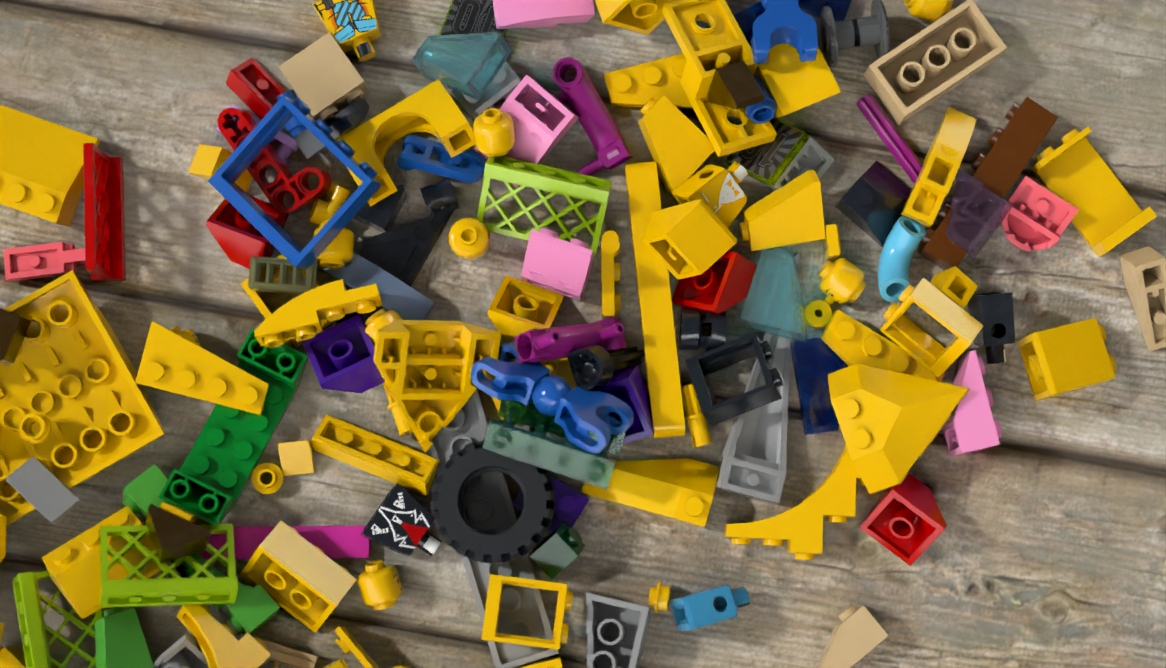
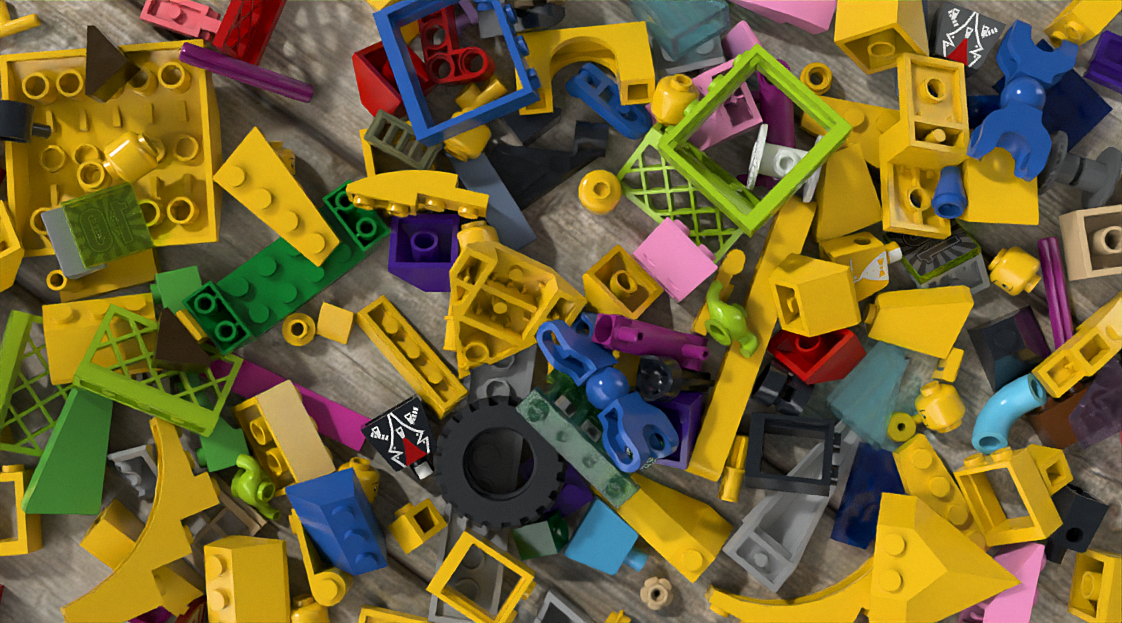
camera: 25 degrees right, 5 degrees up
dark brown slope [707,61,765,109] -> none
none -> yellow piece [46,247,162,303]
none -> clear neon green tile [60,182,156,270]
none -> yellow head [103,131,159,183]
none -> magenta axle [179,42,314,103]
none -> lime piece [231,453,281,521]
none -> blue slope [285,467,388,576]
none -> yellow brick [387,497,448,555]
none -> dark azure torso [563,495,649,575]
none -> tan plate [640,576,673,610]
none -> lime window [657,43,853,238]
none -> lime piece [705,280,759,358]
none -> bright pink slope [721,20,763,60]
none -> white hose [747,124,824,202]
none -> yellow plate [799,62,833,95]
none -> yellow head [987,246,1042,296]

